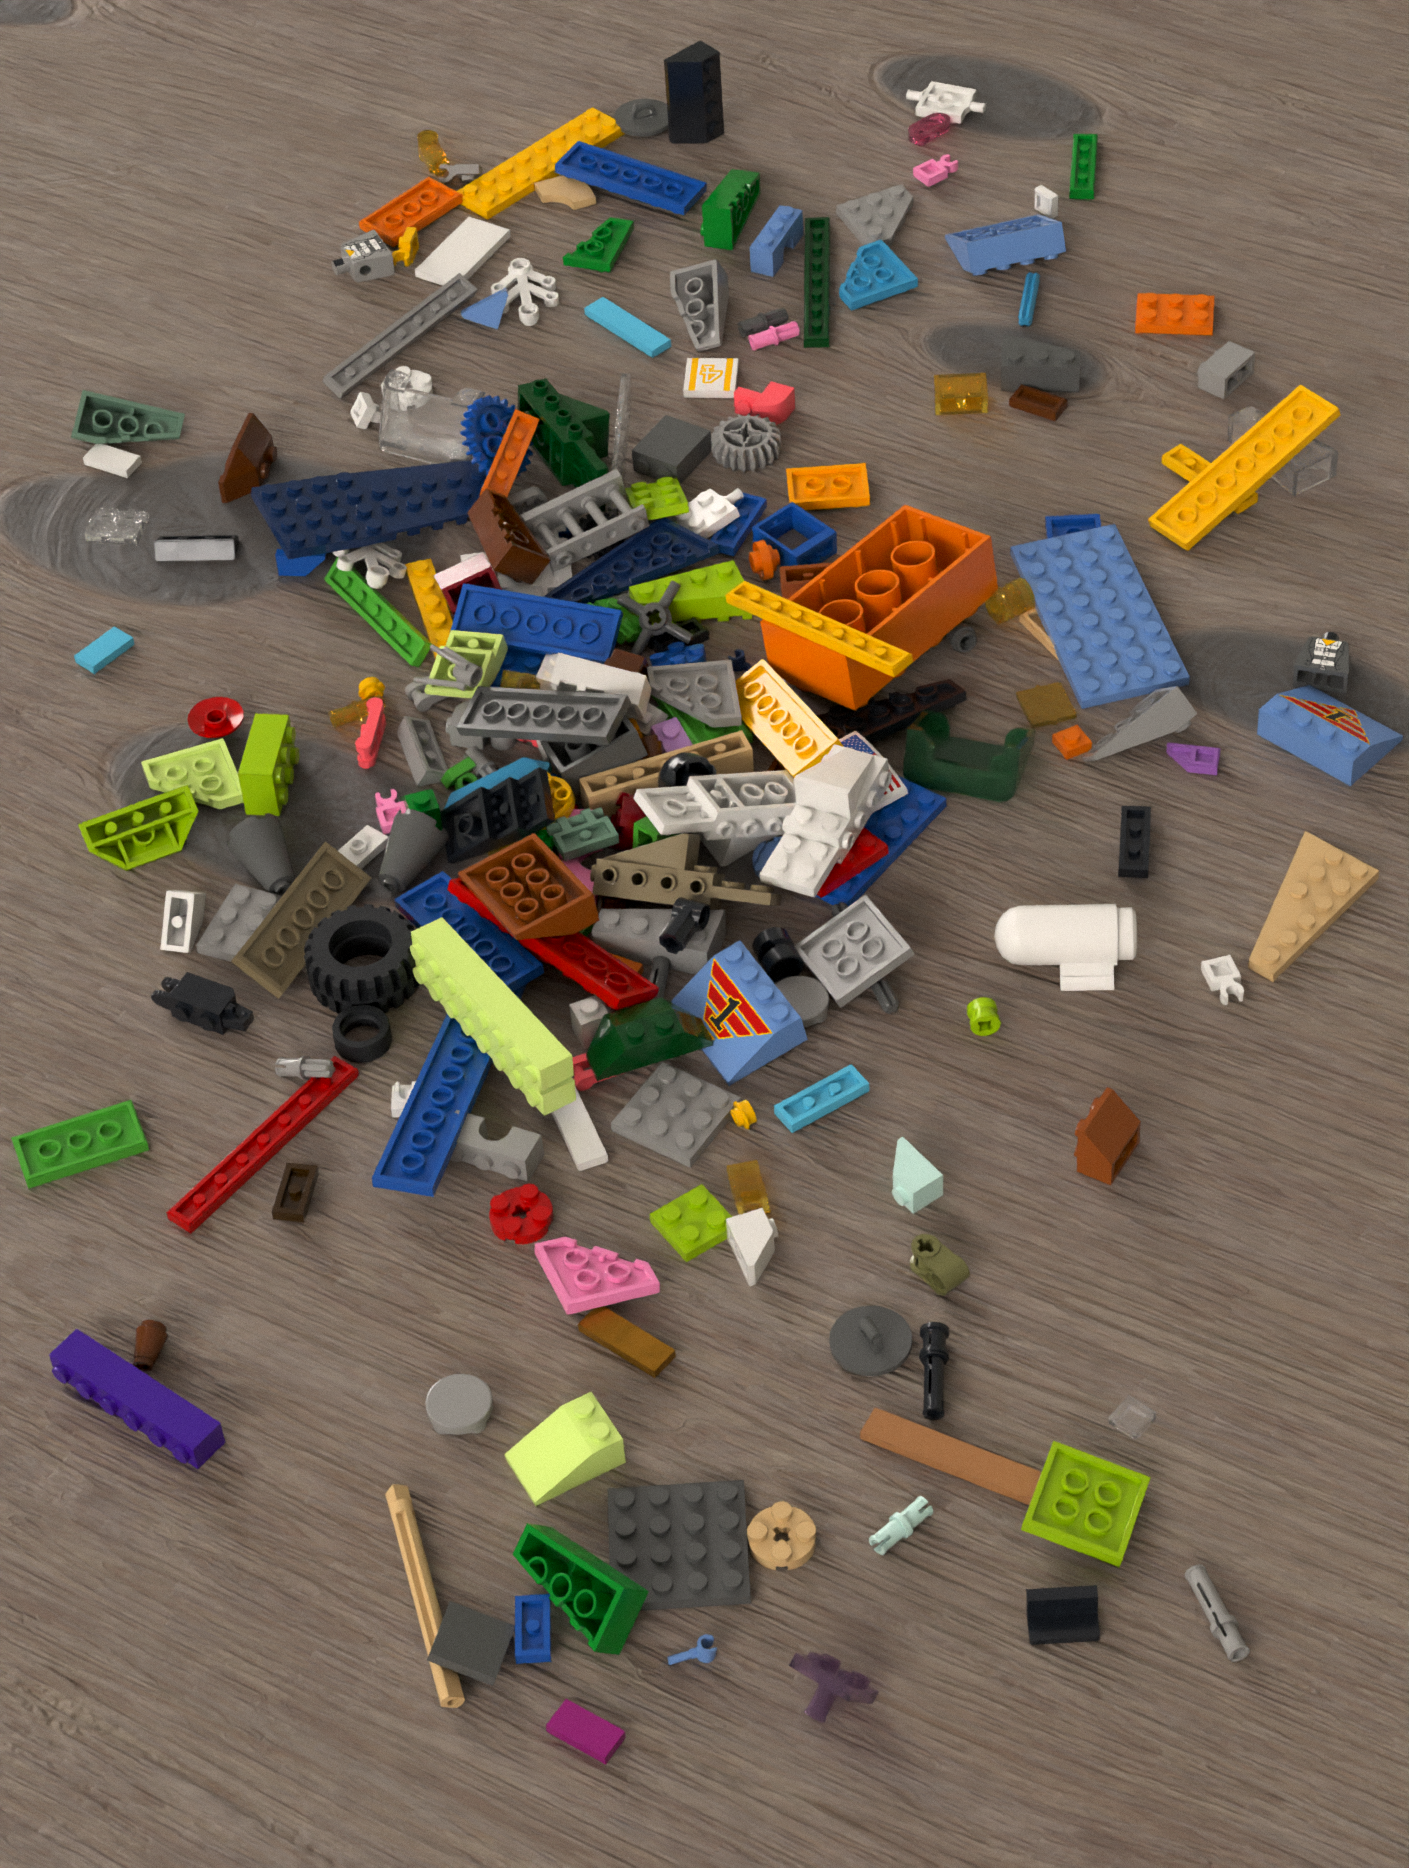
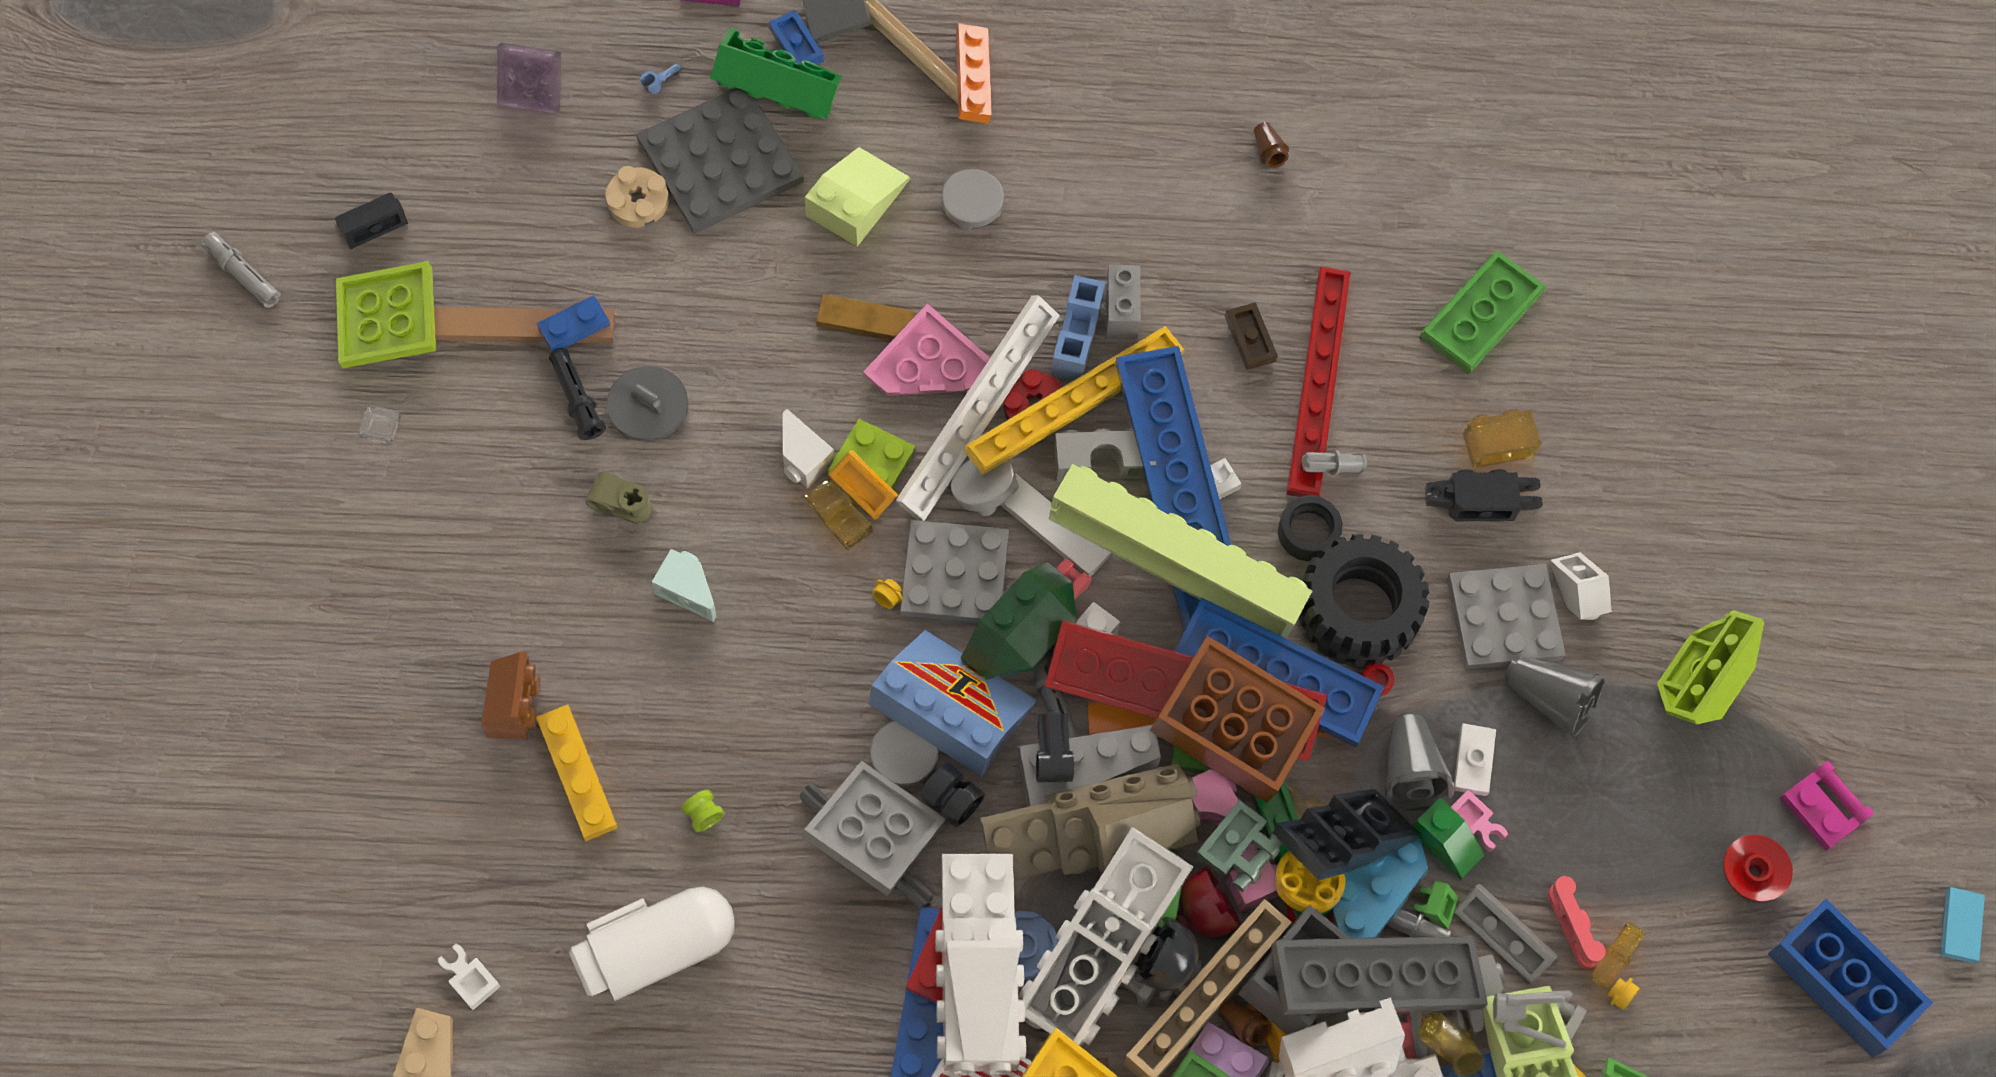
camera: 145 degrees right, 20 degrees up
dark purple brick [49,1329,226,1469] -> none
yellowish green plate [141,738,244,809] -> none
dark tan plate [231,841,371,999] -> none
lime brick [238,713,299,816] -> none
medium azure plate [774,1064,869,1133] -> none
light aqua pin [869,1496,933,1555] -> none
none -> yellow plate [536,704,618,841]
none -> blue plate [537,295,610,351]
none -> light orange tile [828,450,899,520]
none -> white plate [895,295,1060,521]
none -> light grey tile [951,460,1019,516]
none -> plate [956,23,991,124]
none -> yellow tile [963,326,1185,475]
none -> medium blue arch [1051,275,1106,380]
none -> light grey brick [1106,265,1141,340]
none -> clear yellow brick [1463,409,1542,468]
none -> blue brick [1767,898,1933,1058]
none -> dark pink plate [1780,761,1875,851]

